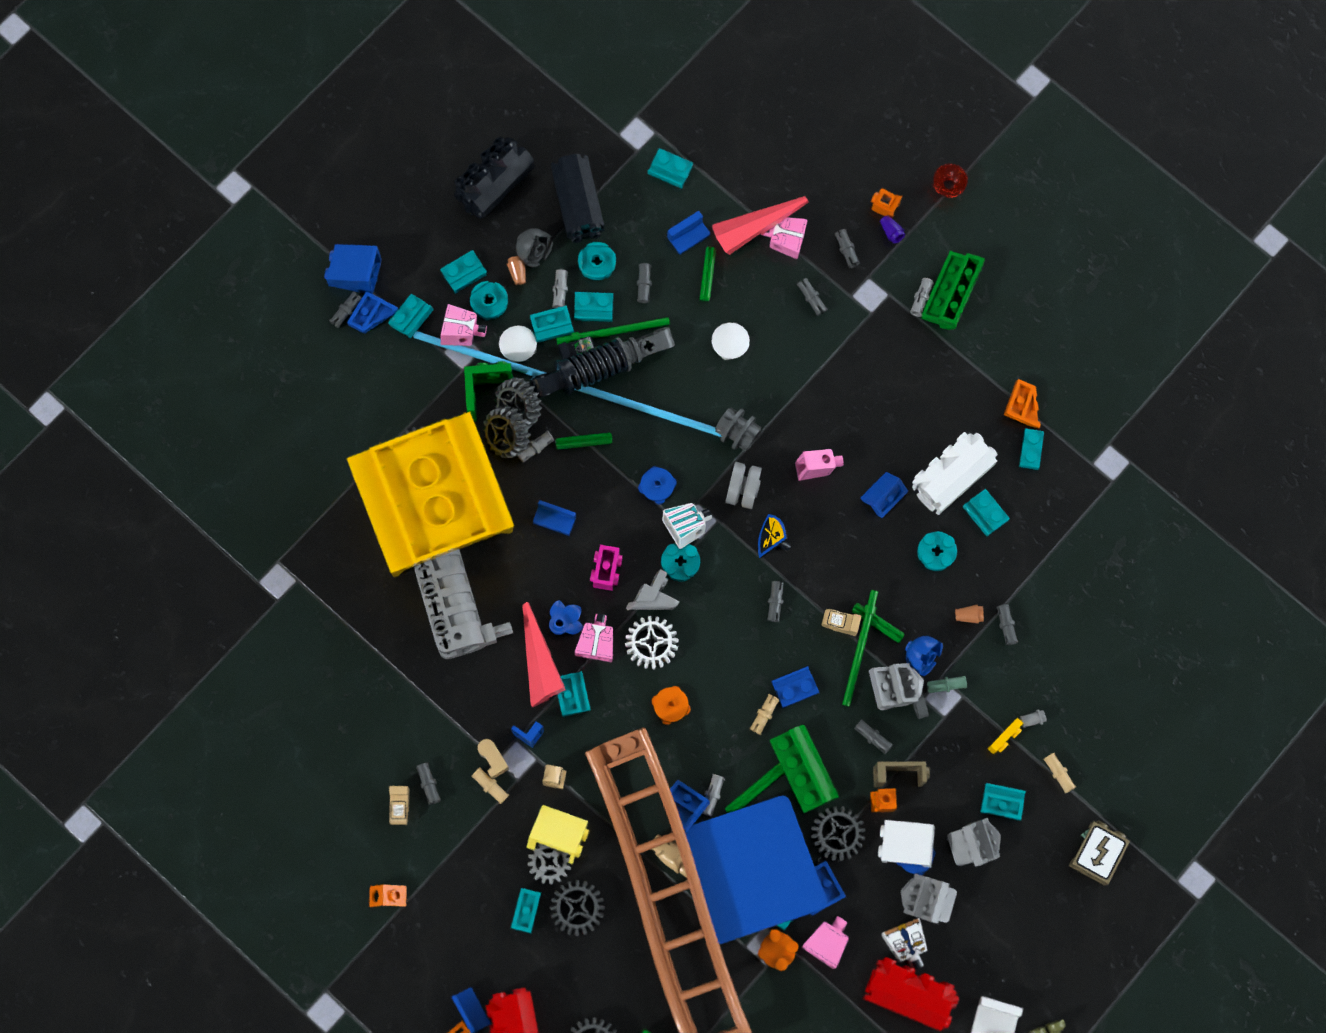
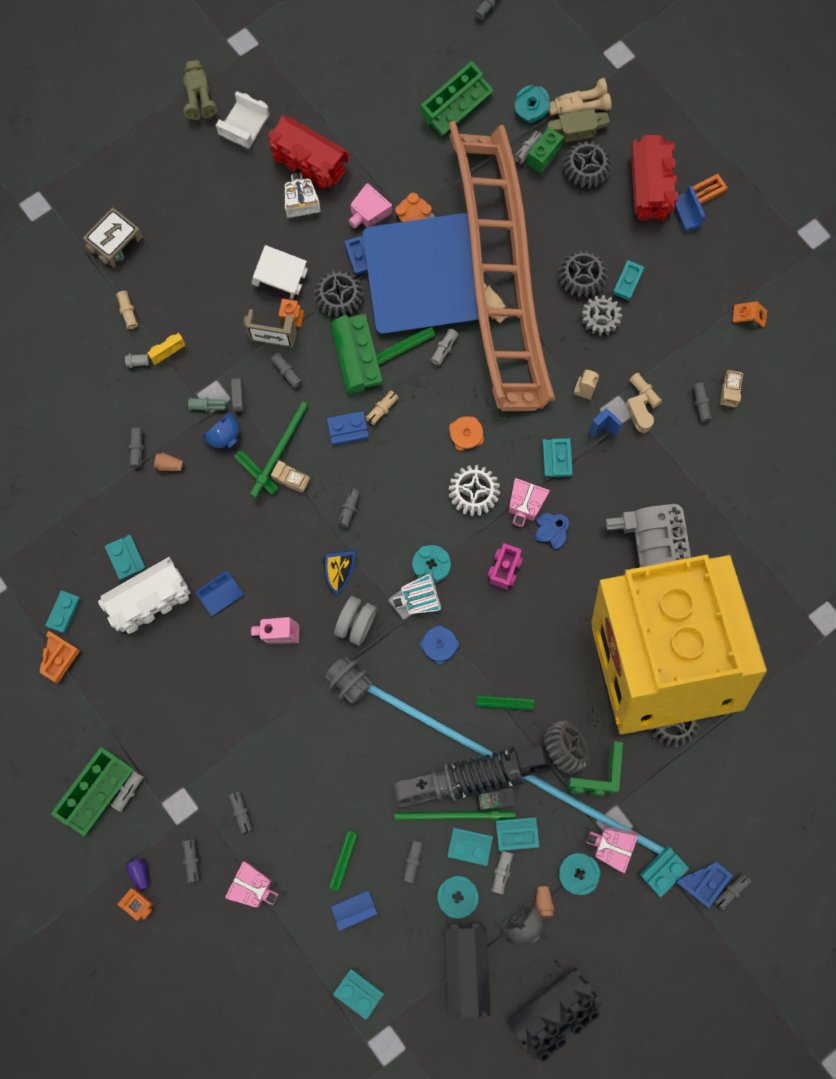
camera: 165 degrees left, 0 degrees up
blue slope [324,244,382,294] -> none
teal plate [440,250,487,293] -> none
dark grey gear [482,406,531,458] -> none
white dish [499,325,537,363] -> none
light grey pin [518,431,554,463] -> none
coral wedge [522,602,566,707] -> none
light yellow panel [527,805,589,864] -> none
blue panel [533,500,576,536] -> none
light grey piece [626,569,679,610] -> none
blue wing [670,780,710,833] -> none
coral wedge [712,196,809,255] -> none
white dish [712,323,750,360] -> none
light grey piece [869,663,924,710] -> none
light grey piece [901,874,957,924] -> none
teal plate [917,531,957,571] -> none
clear red piece [933,164,968,197] -> none
light grey piece [947,818,1001,866] -> none
teal plate [980,783,1026,820] -> none

